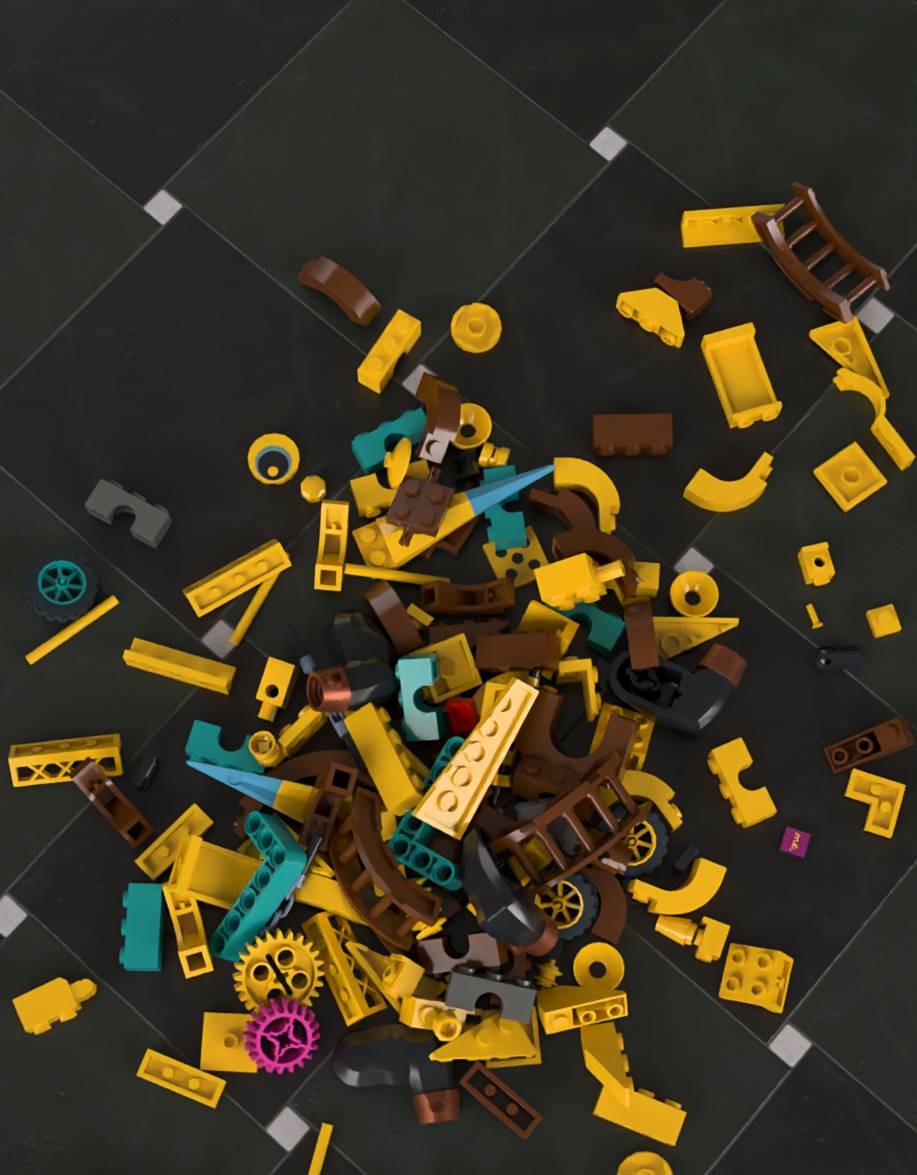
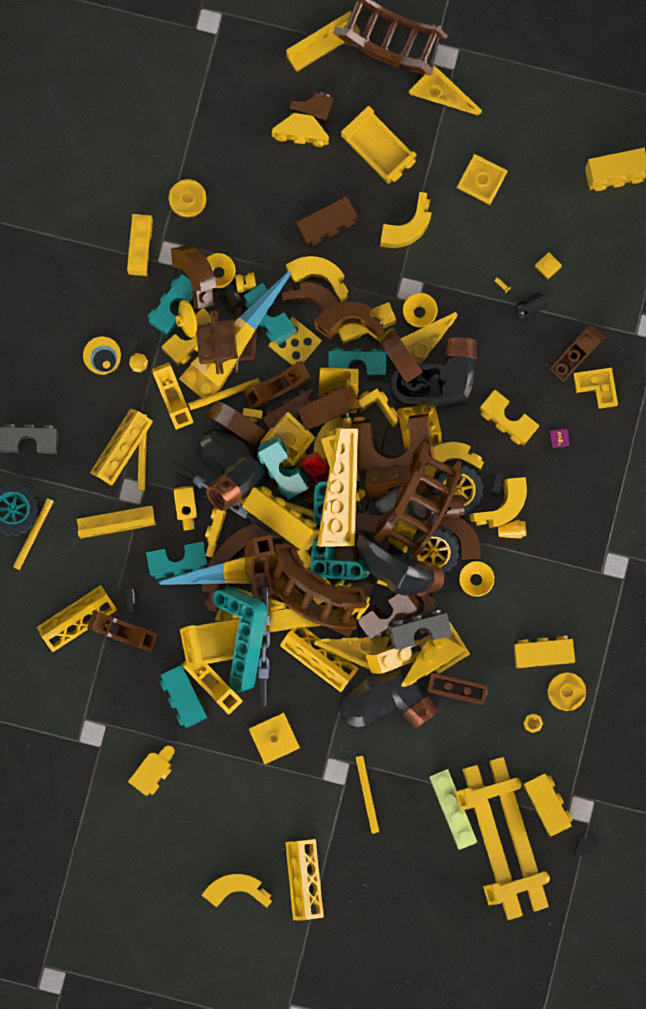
camera: 25 degrees left, 10 degrees up
yellow plate [135,803,214,882] -> none
yellow plate [137,1049,227,1108] -> none
yellow gear [233,928,325,1019] -> none
dark pink gear [243,996,320,1075] -> none
yellow wheel [248,731,282,767] -> none
reddish brown arch [296,256,382,326] -> none
yellow brick [380,953,425,1000] -> none
yellow tile [432,1011,462,1041] -> none
yellow wheel [532,959,563,991] -> none
yellow brick [534,553,625,611] -> none
yellow slope [536,985,628,1034] -> none
yellow slope [580,1022,634,1107] -> none
yellow brick [693,916,730,963] -> none
yellow bracket [719,943,793,1014] -> none
yellow brick [798,542,835,586] -> none
yellow piece [833,367,915,471] -> none

